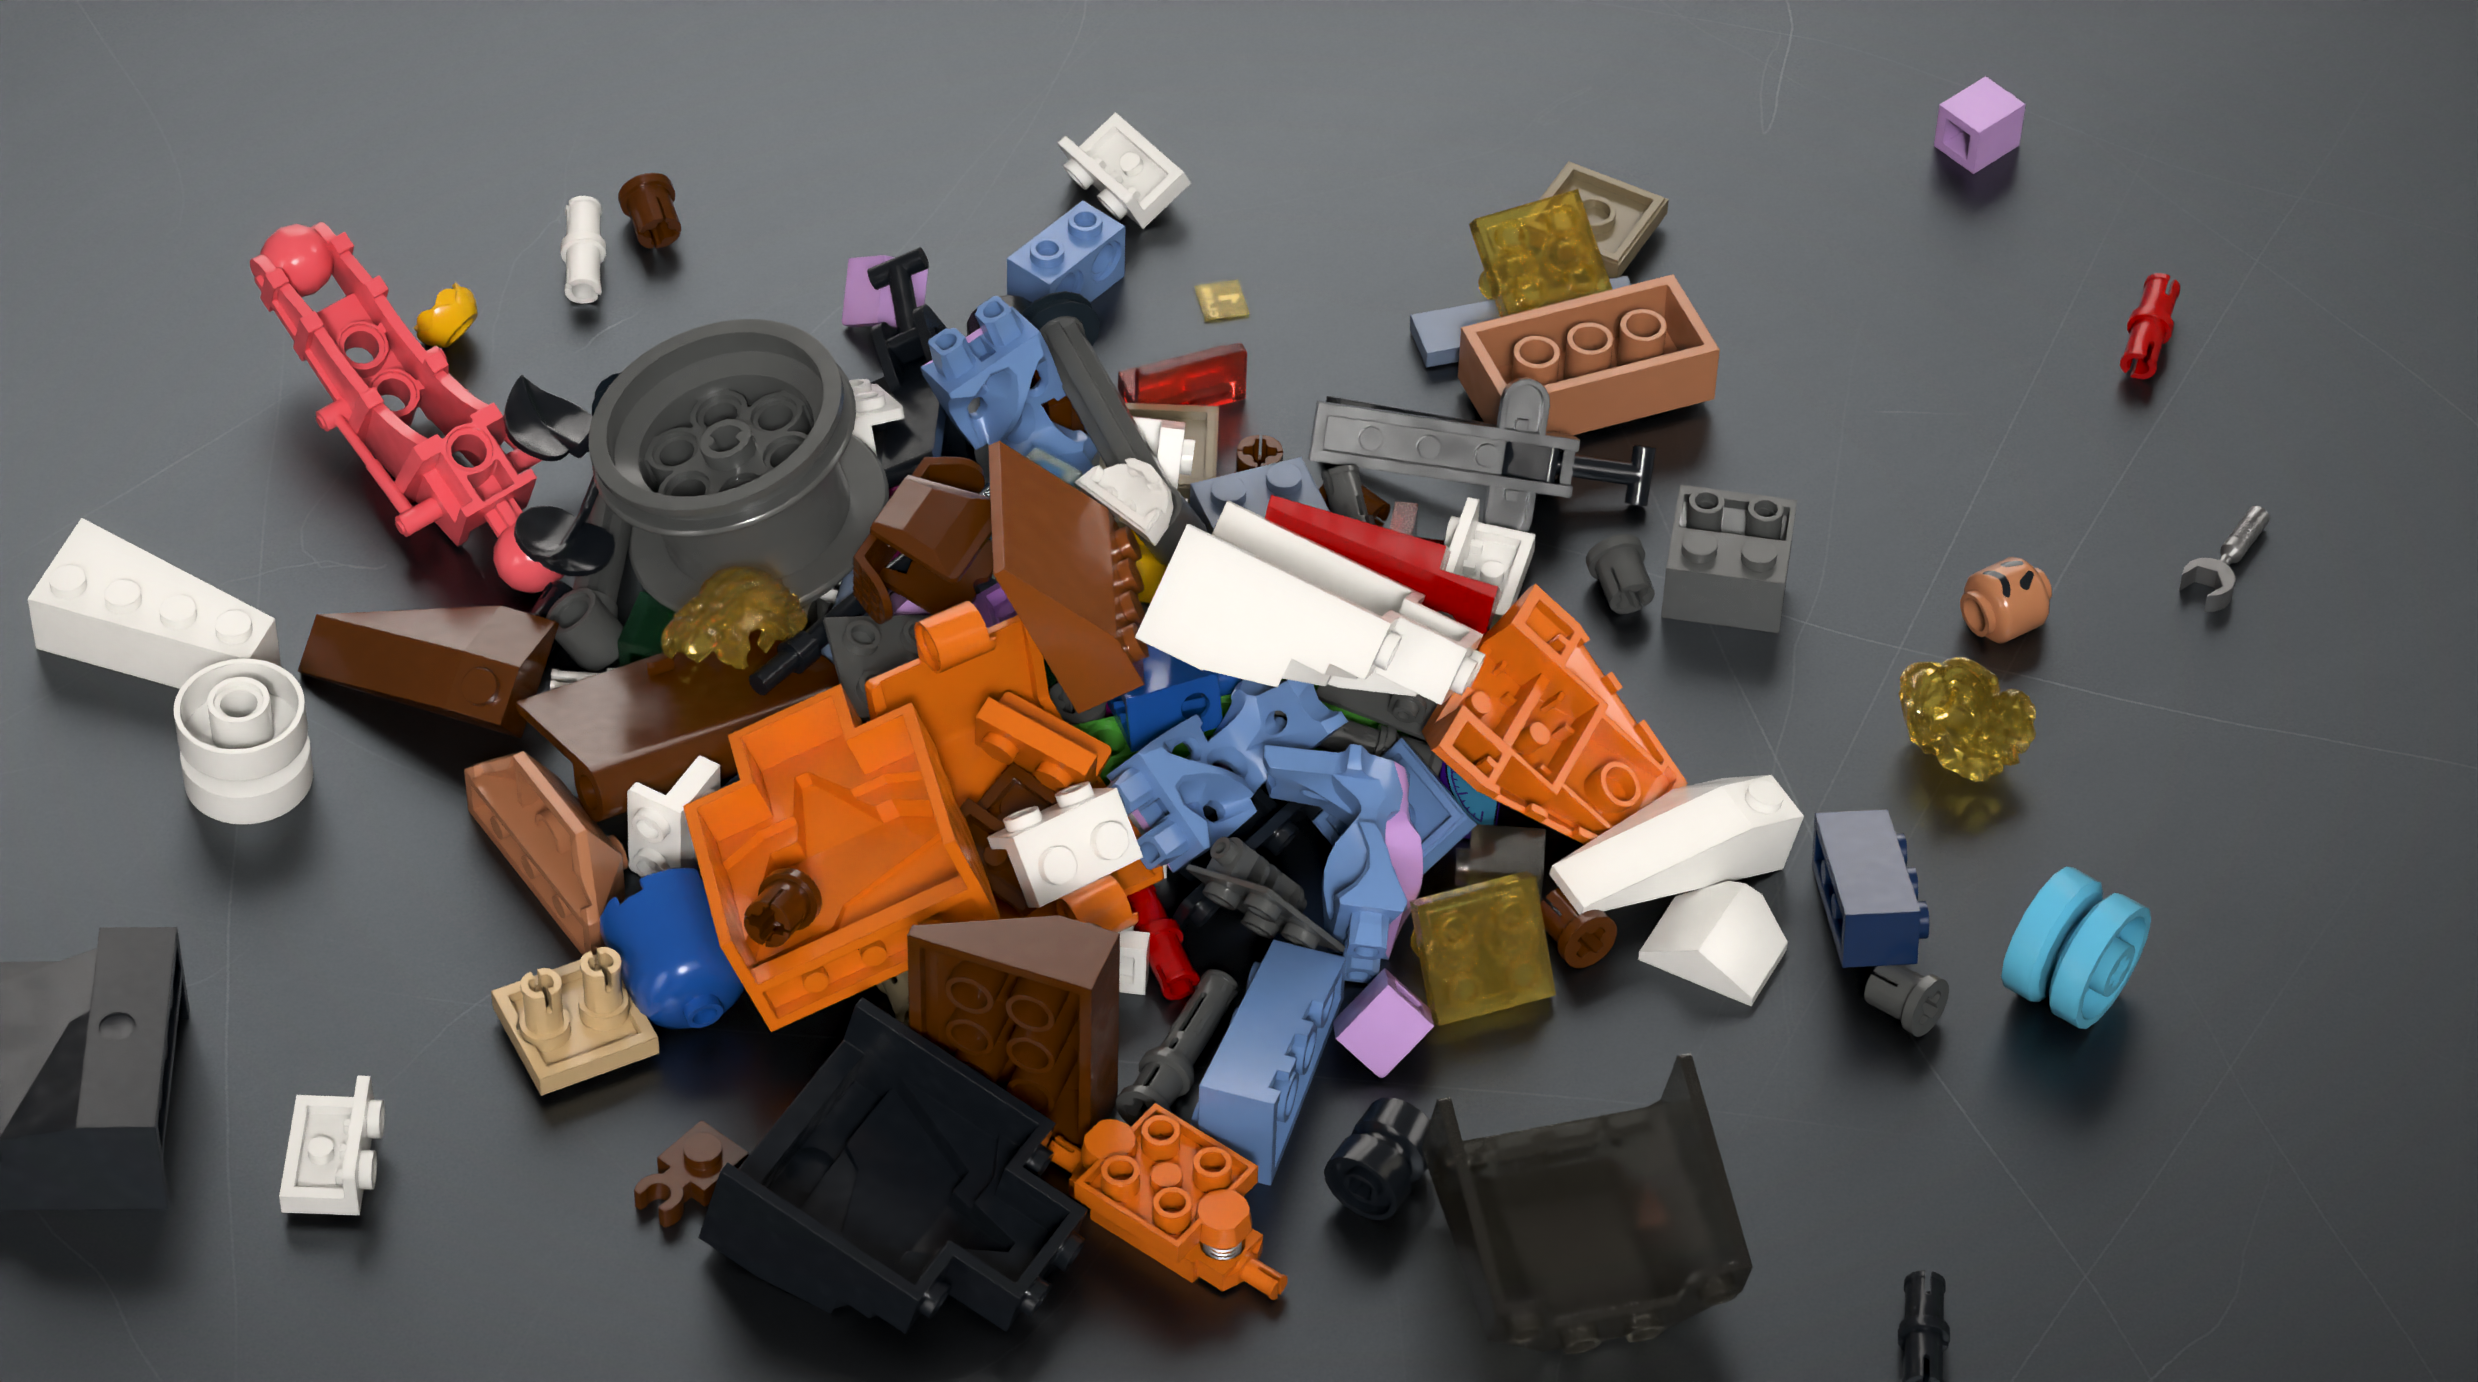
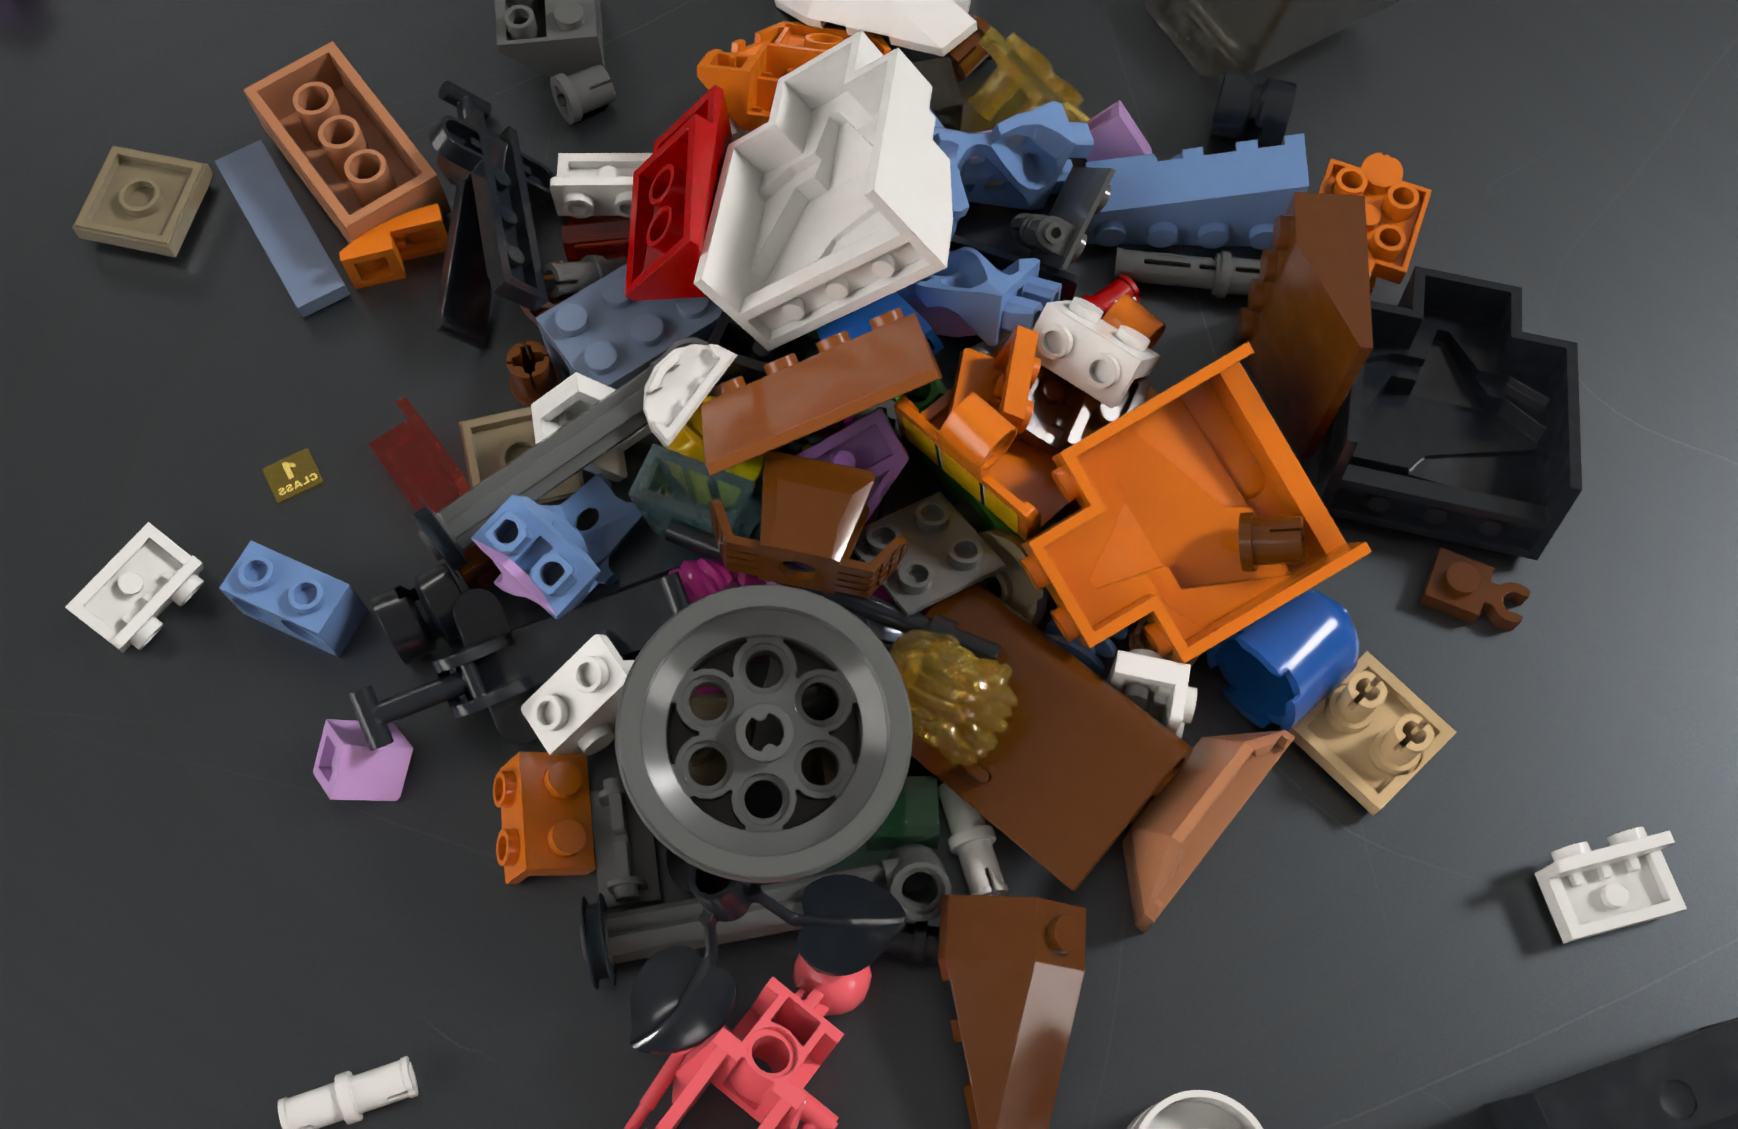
camera: 105 degrees left, 20 degrees up
reddish brown bush [618,173,681,249] -> none
clear yellow plate [1469,189,1612,317] -> none
none -> orange slope [339,203,449,290]

